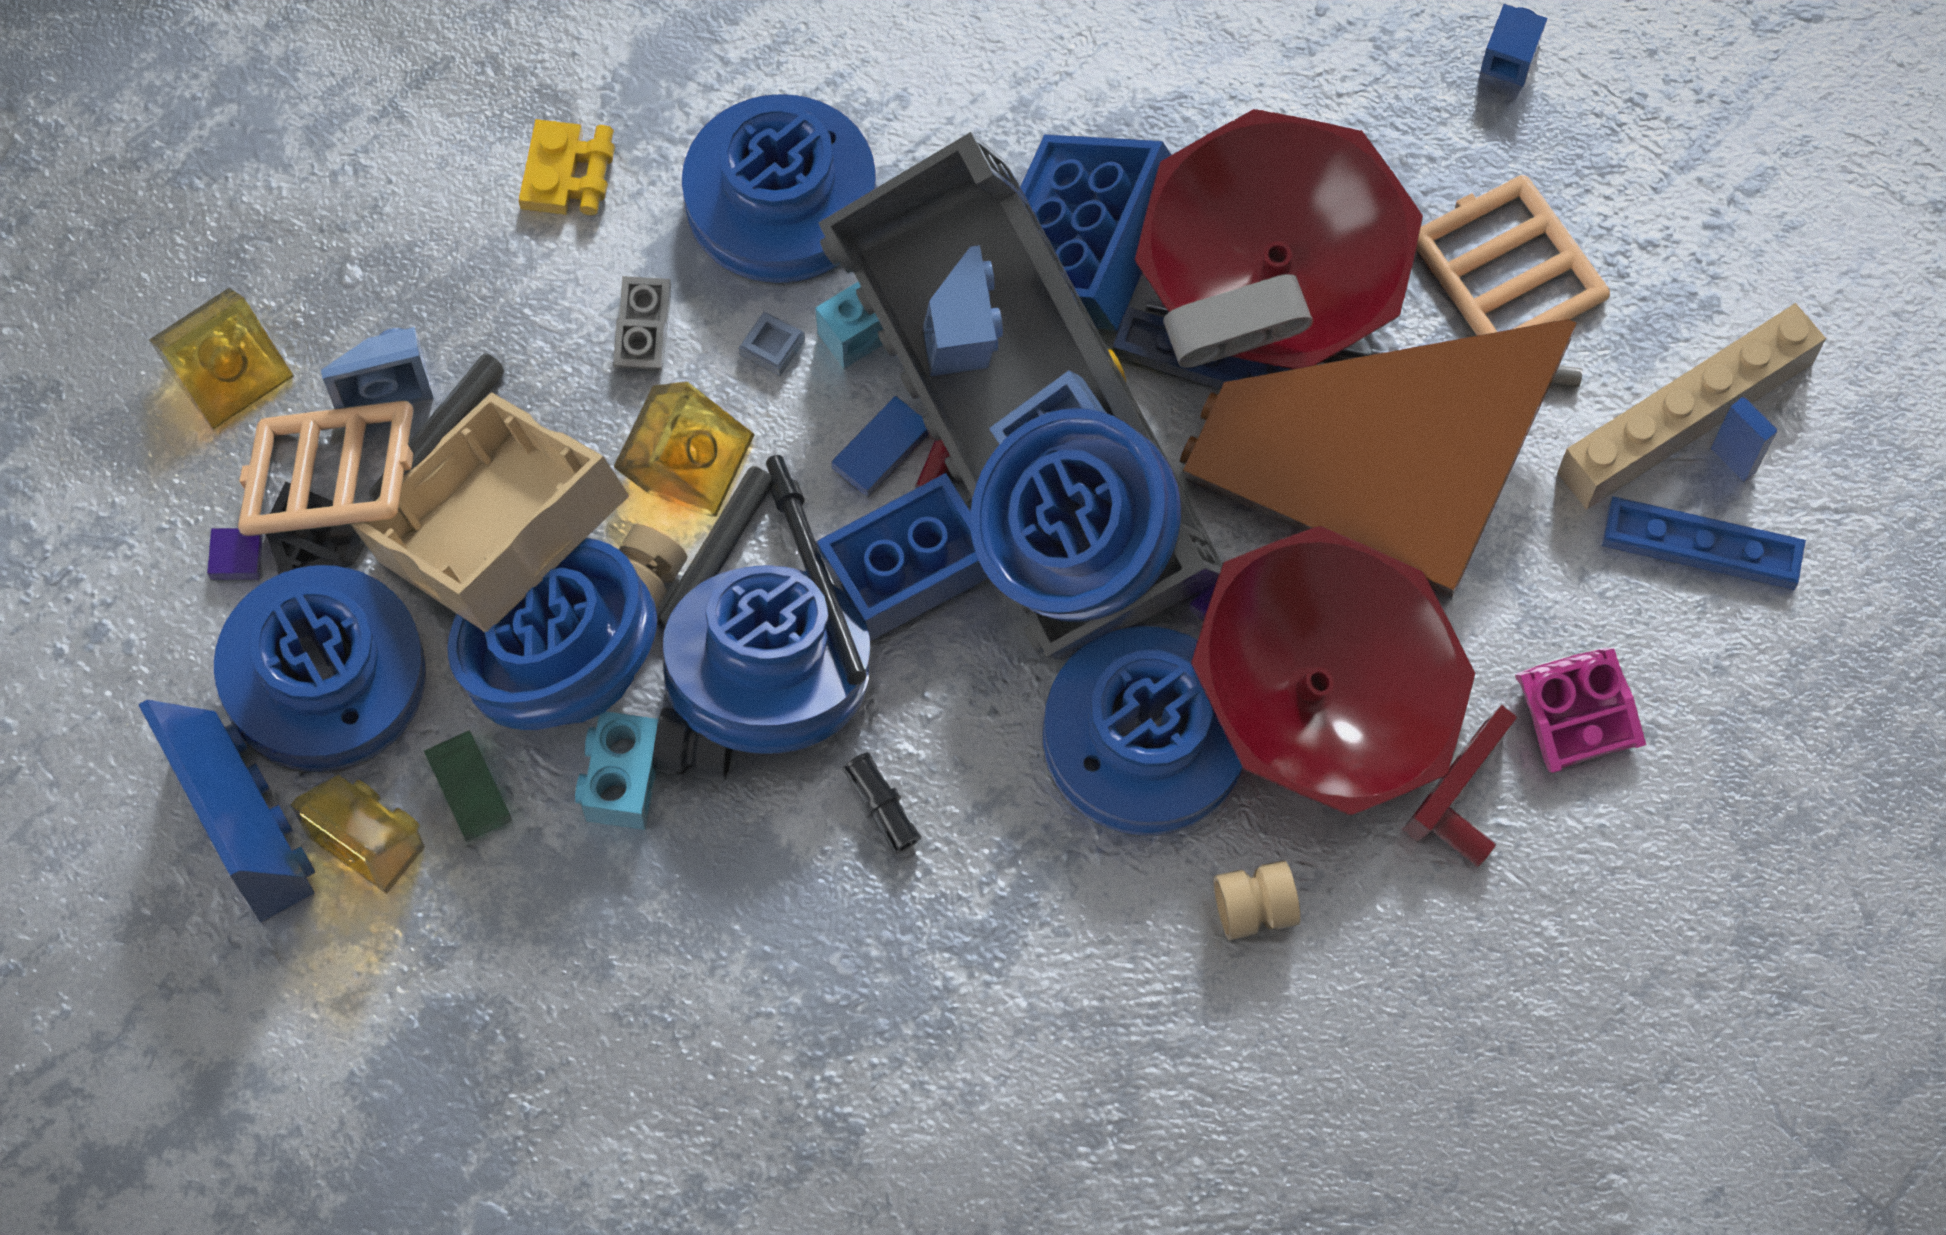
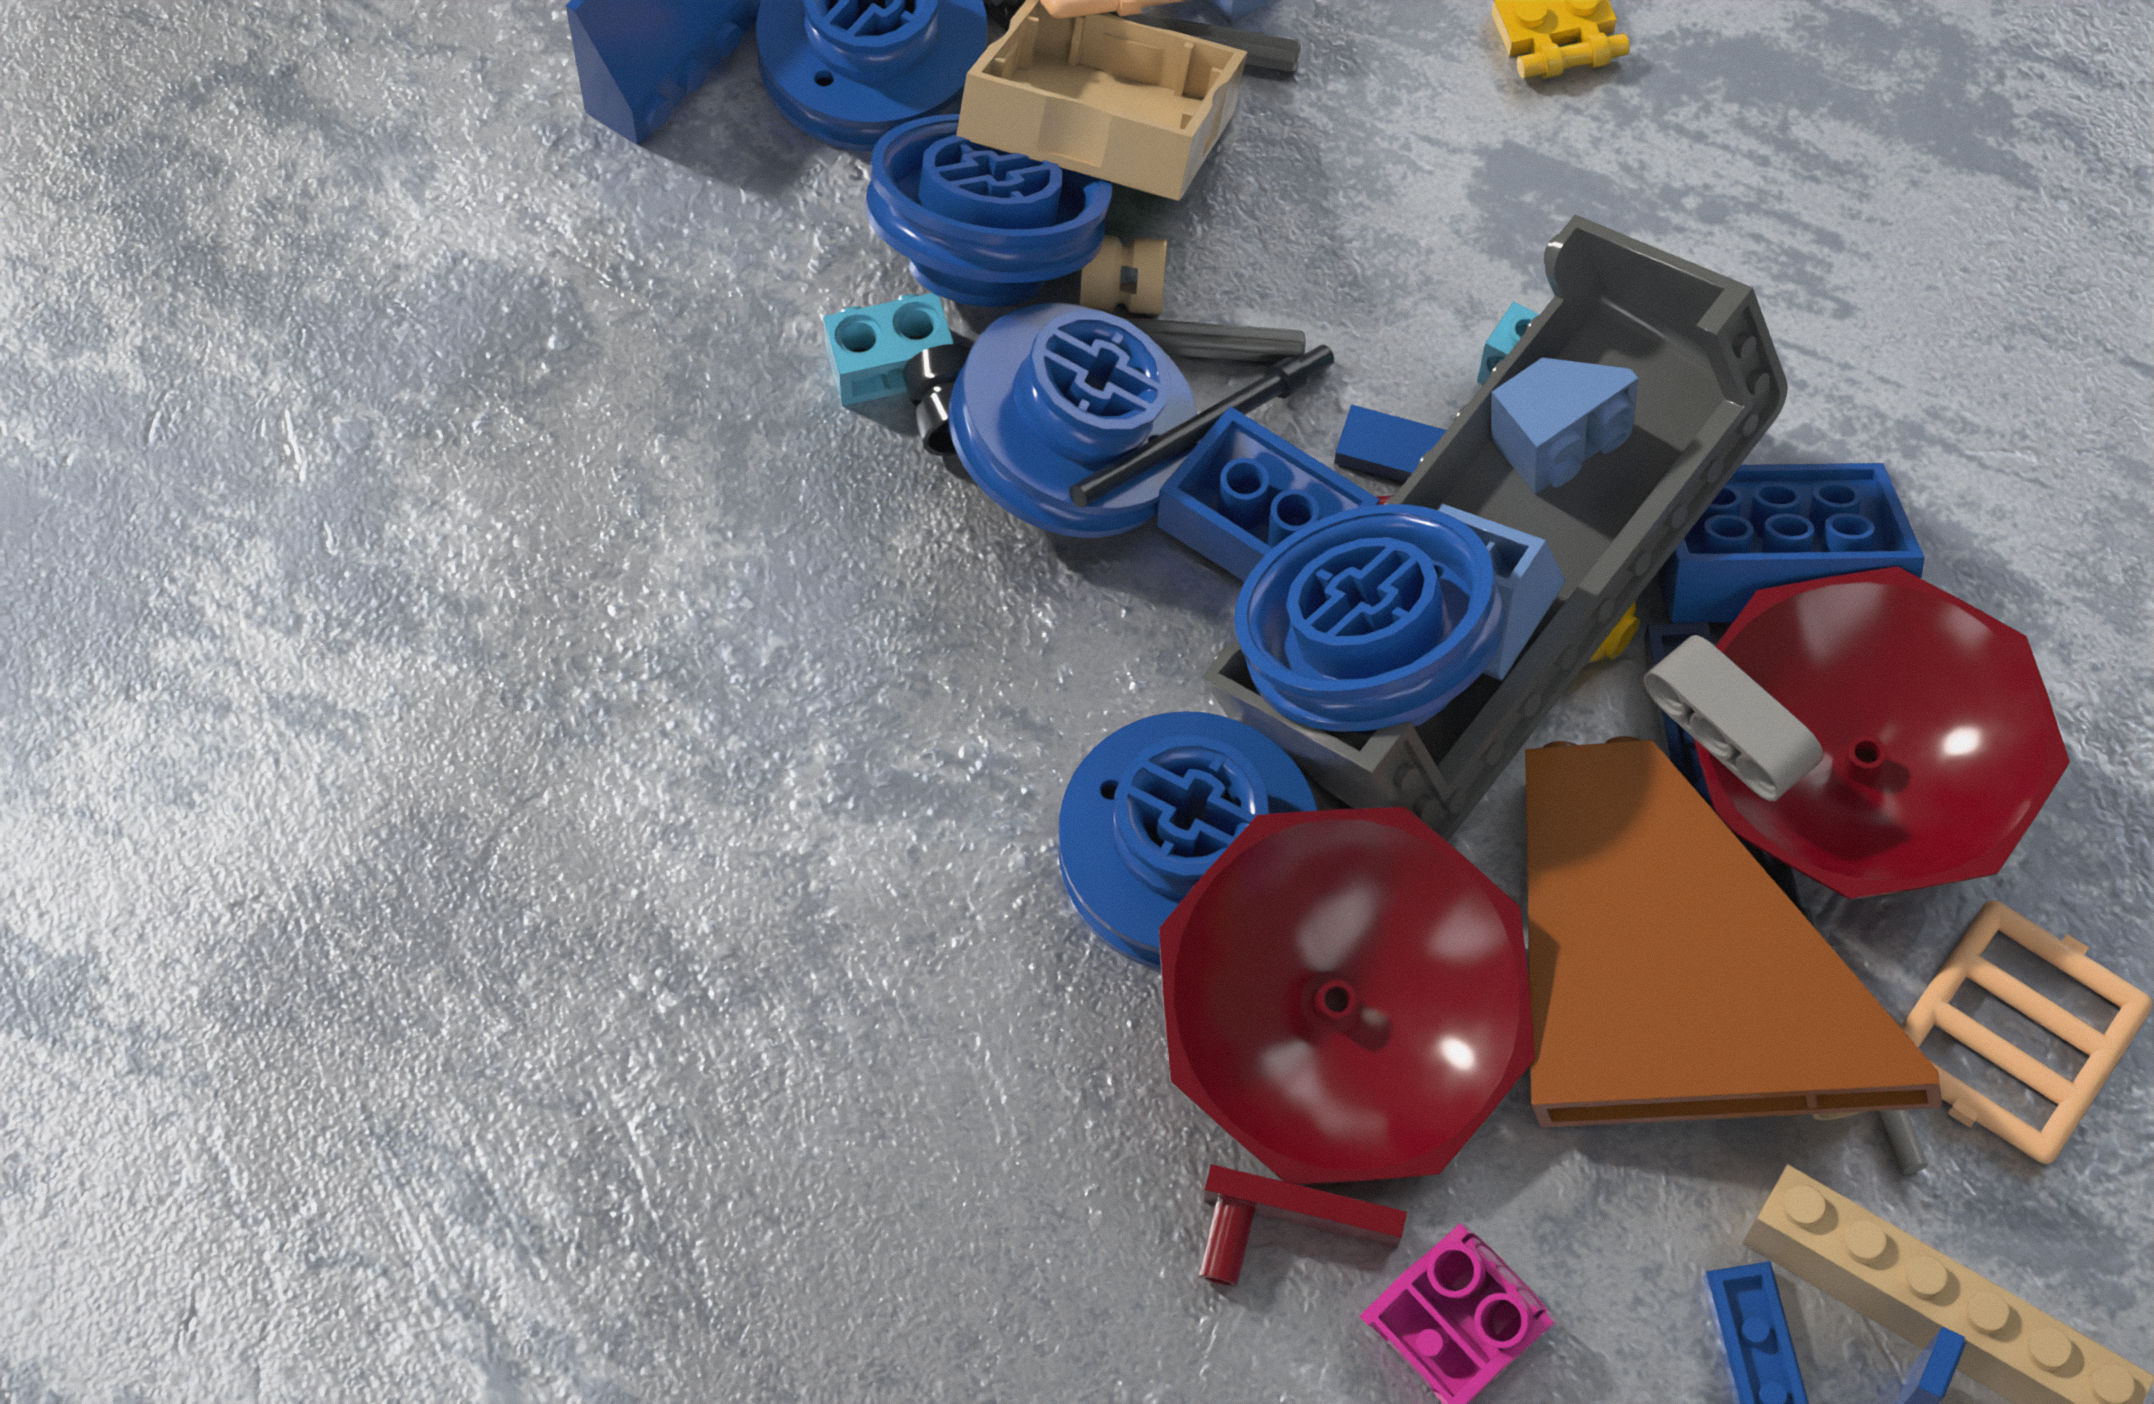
camera: 65 degrees right, 5 degrees down
clear yellow slope [290,775,425,894] -> none
clear green tile [424,730,512,842] -> none
light grey slope [613,276,672,370] -> none
clear yellow slope [613,381,755,517] -> none
blue wheel [682,94,877,283] -> none
sand blue tile [739,311,805,377] -> none
black pin [842,752,922,854] -> none
tan wheel [1213,860,1300,941] -> none

